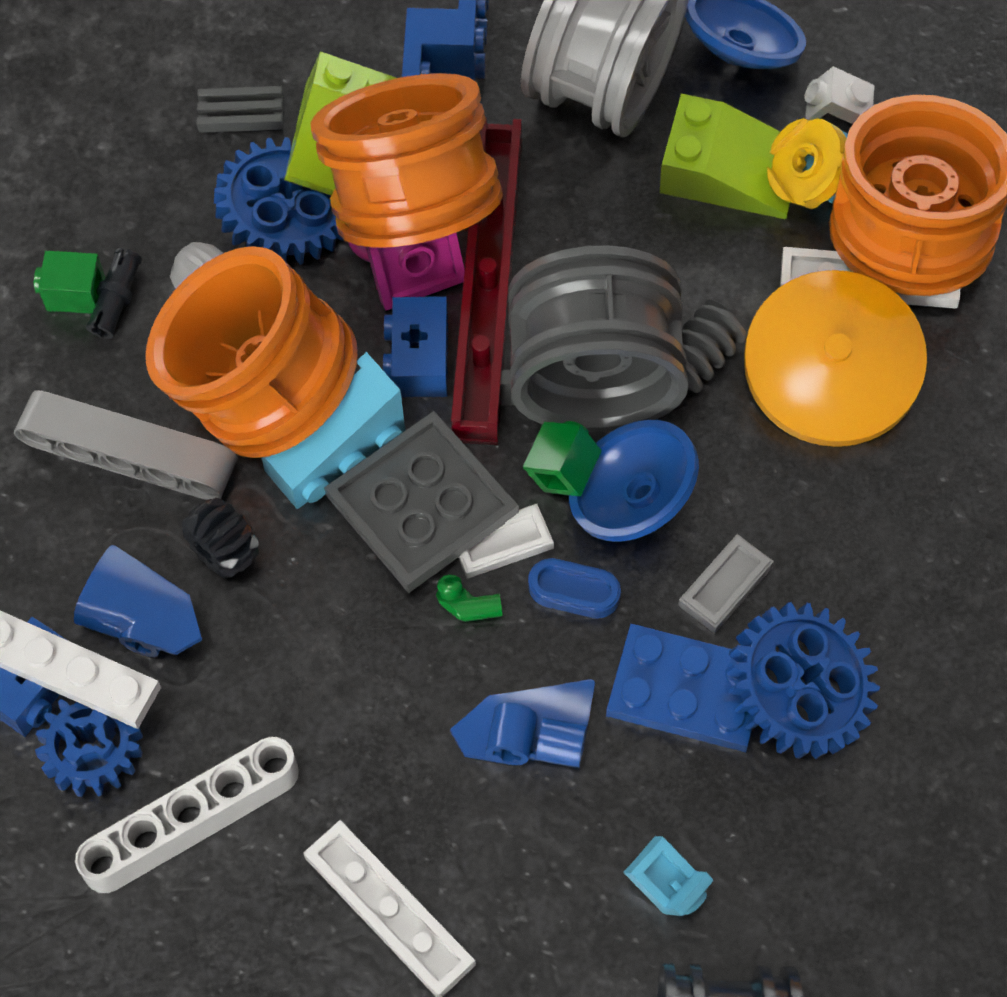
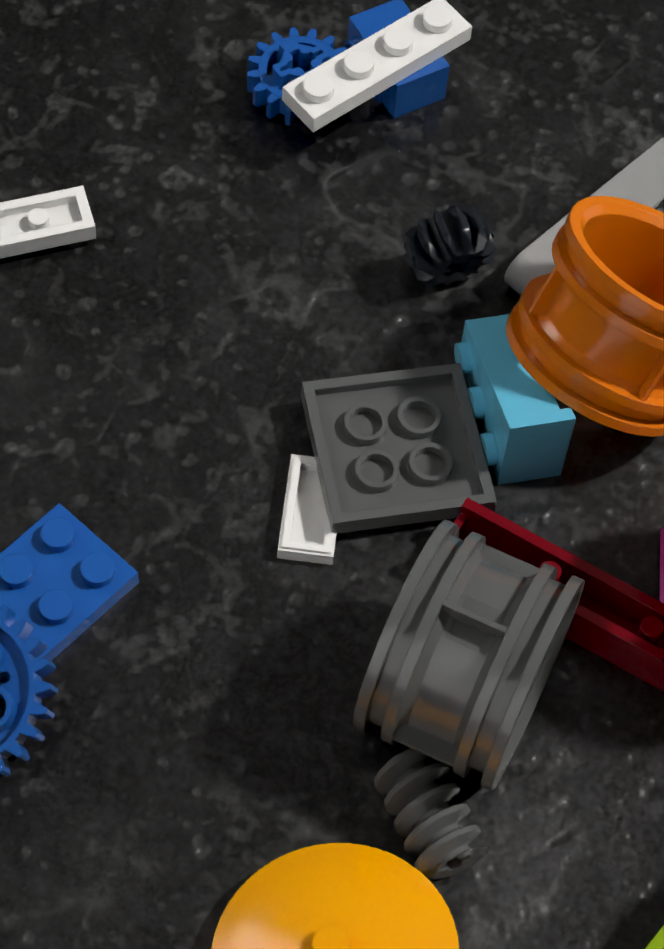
camera: 110 degrees right, 5 degrees down
blue panel [74,545,202,657] -> none
white beam [75,737,299,893] -> none
blue brick [383,297,448,397] -> none
green arm [436,575,503,622] -> none
blue panel [450,679,595,768] -> none
green brick [523,421,602,497] -> none
blue tile [528,558,621,618] -> none
blue dish [569,420,699,542] -> none
light grey tile [678,534,774,634] -> none

